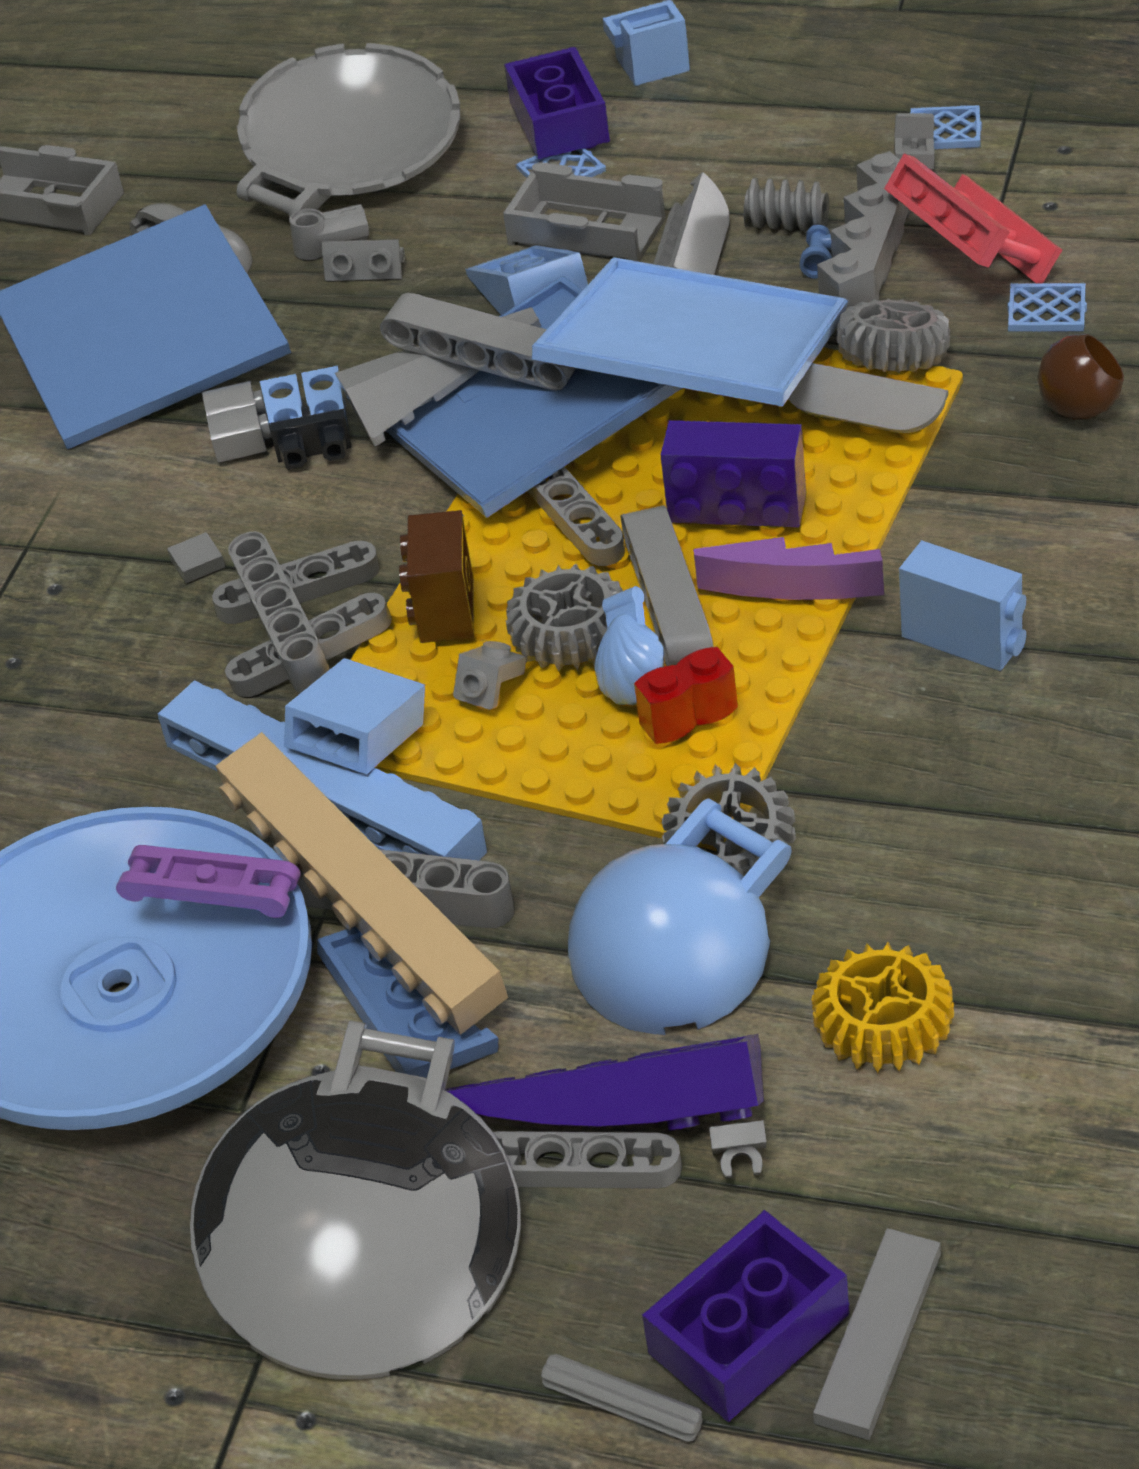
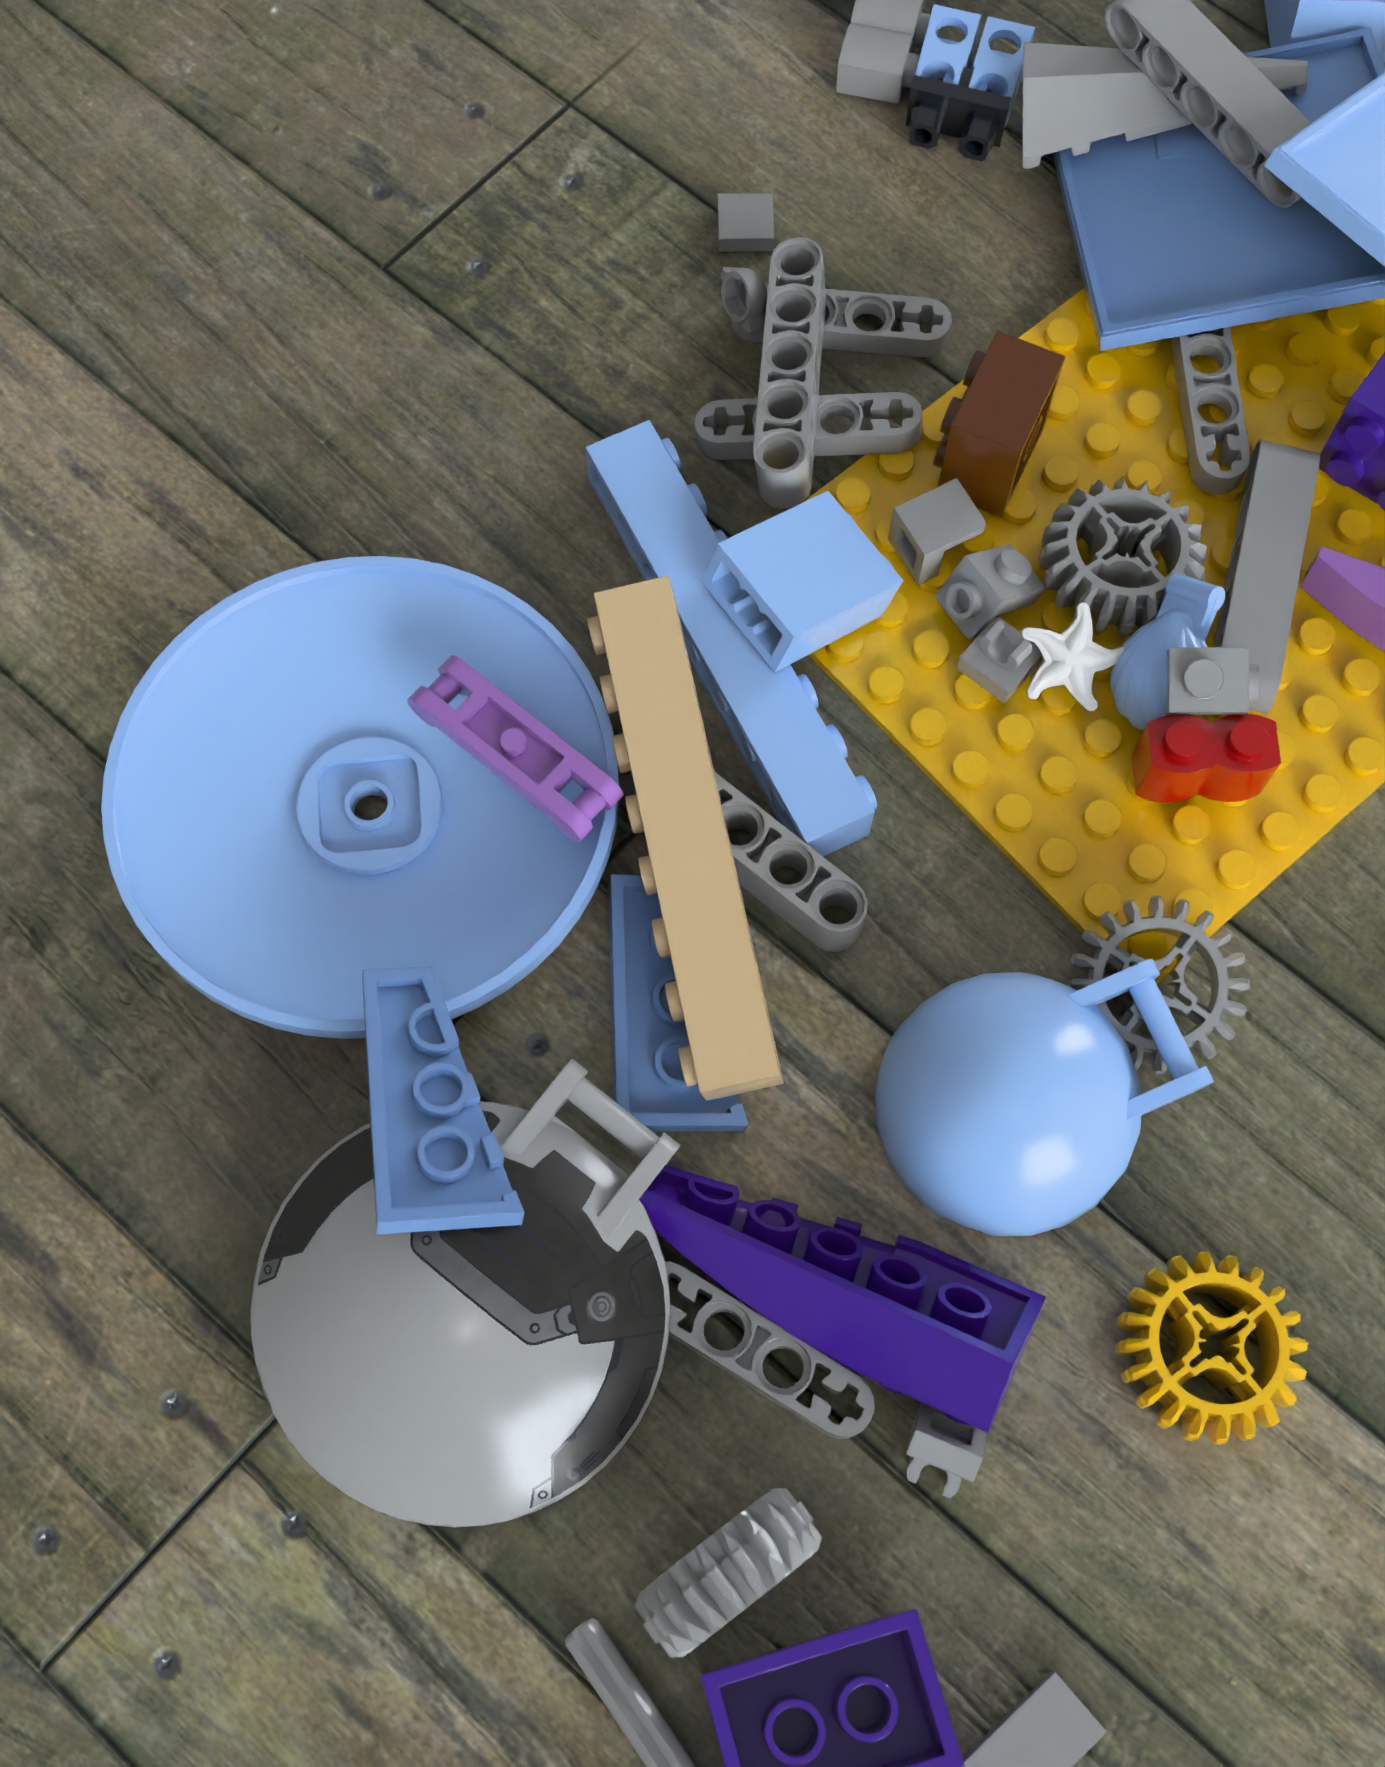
camera: 20 degrees right, 25 degrees up
none -> medium blue wing [362,967,524,1235]
none -> light grey gear [635,1488,822,1658]
none -> light grey piece [720,267,768,335]
none -> light grey panel [888,478,986,585]
none -> light grey tile [956,616,1043,704]
none -> white animal [1021,603,1124,711]
none -> light grey bracket [1166,647,1260,716]

